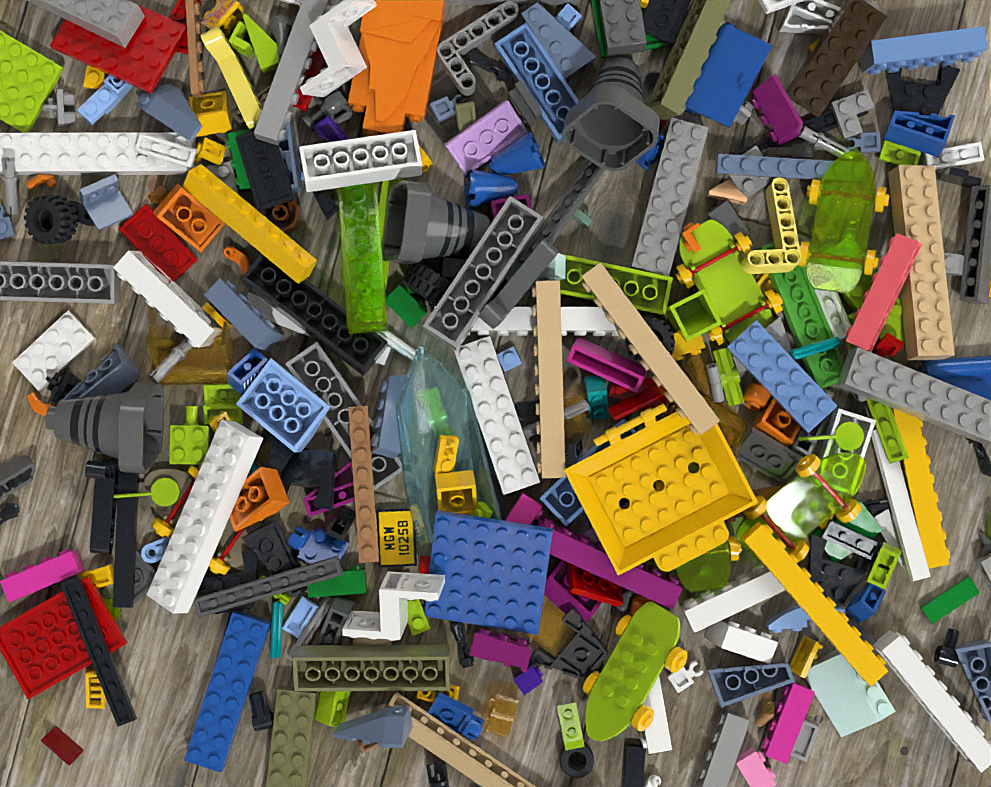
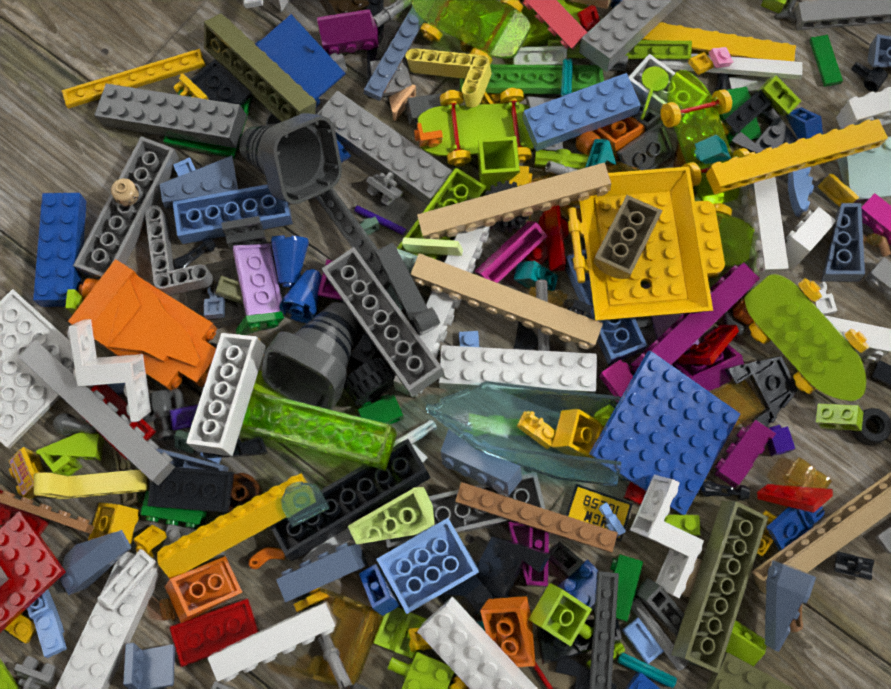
camera: 70 degrees left, 15 degrees down
none -> sand green plate [175,430,195,453]
none -> green wing [236,311,284,335]
none -> clear light blue tile [281,481,329,527]
none -> yellowish green wedge [348,487,435,544]
none -> dark purple bar [354,205,407,236]
none -> light grey hips [366,172,403,205]
none -> yellowish green tile [402,238,463,256]
none -> lime brick [528,583,593,646]
none -> teal slope [585,139,616,168]
none -> dark tan brick [594,195,663,279]
none -> light blue plate [599,502,626,537]
none -> yellow tile [688,52,714,75]
none -> teal slope [694,135,731,164]
none -> bright pink plate [709,47,733,68]
none -> red wing [757,484,833,513]

